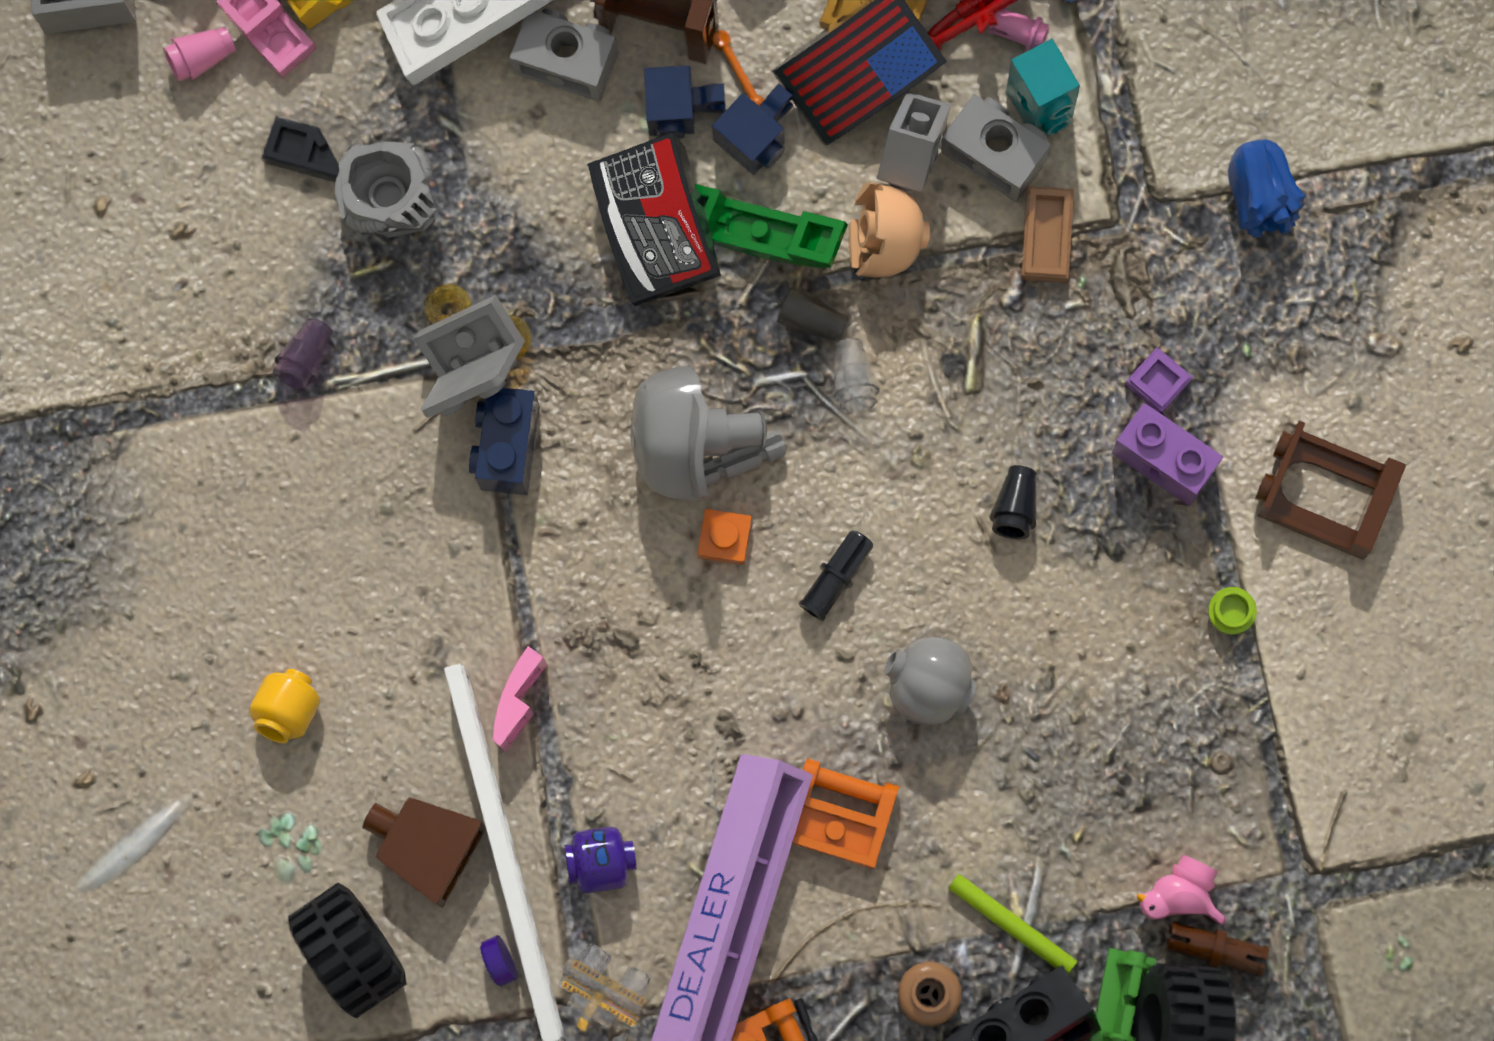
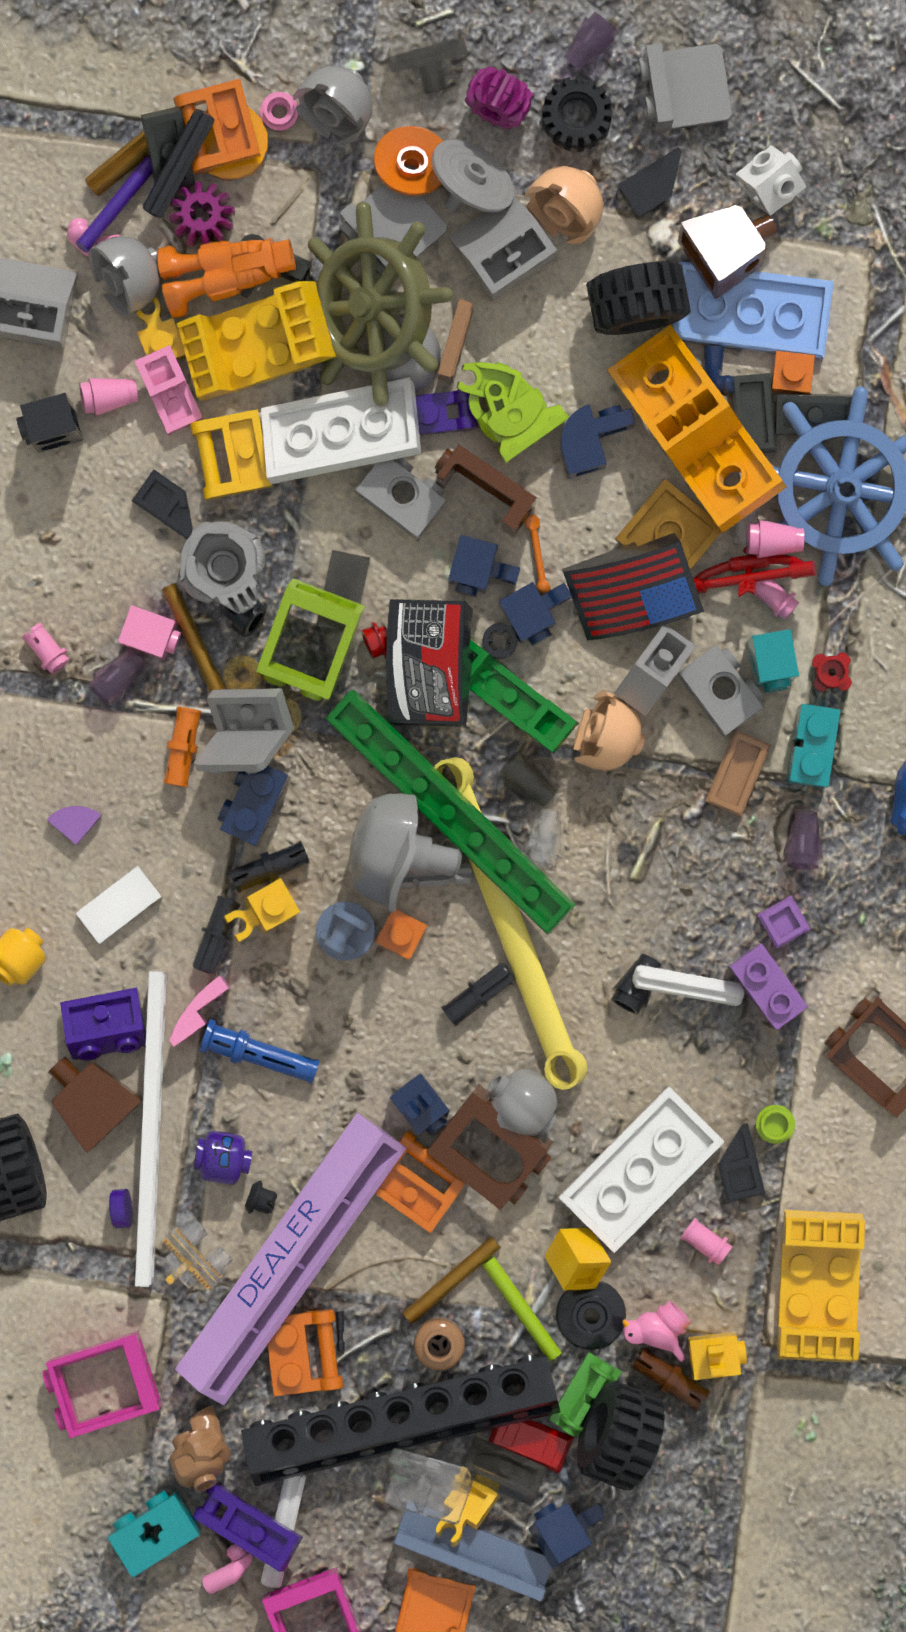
camera: 15 degrees right, 10 degrees up
none -> black brick [16,393,84,453]
none -> bright pink pin [22,623,70,674]
none -> medium lavender tile [47,806,102,845]
none -> dark purple bracket [60,987,146,1061]
none -> white tile [76,866,162,944]
none -> bright pink brick [118,605,181,660]
none -> pearl gold bar [162,583,225,693]
none -> orange pin [163,706,201,788]
none -> yellow plate [190,409,273,500]
none -> black axle [192,895,241,974]
none -> blue pin [199,1019,320,1084]
none -> yellow brick [223,878,300,943]
none -> black tile [224,600,266,637]
none -> black pin [229,840,310,893]
none -> black piece [245,1181,277,1214]
none -> lime window [256,578,366,701]
none -> clear smoke plate [316,550,370,632]
none -> sand blue piece [316,902,376,961]
none -> green tile [325,689,576,935]
none -> red plate [361,622,387,659]
none -> dark blue brick [389,1073,450,1135]
none -> pearl gold bar [402,1236,501,1324]
none -> reddish brown panel [426,1084,553,1210]
none -> light yellow piece [434,757,588,1090]
none -> black bush [482,623,517,659]
none -> yellow panel [545,1228,611,1290]
none -> black piece [556,1281,626,1350]
none -> white plate [558,1086,725,1253]
none -> white axle [632,965,745,1006]
none -> bright pink pin [680,1218,732,1265]
none -> yellow brick [687,1332,747,1380]
none -> black tile [717,1123,766,1203]
none -> yellow plate [777,1210,865,1363]
none -> clear purple cone [784,810,823,870]
none -> teal piece [786,704,841,789]
none -> red plate [812,652,852,692]

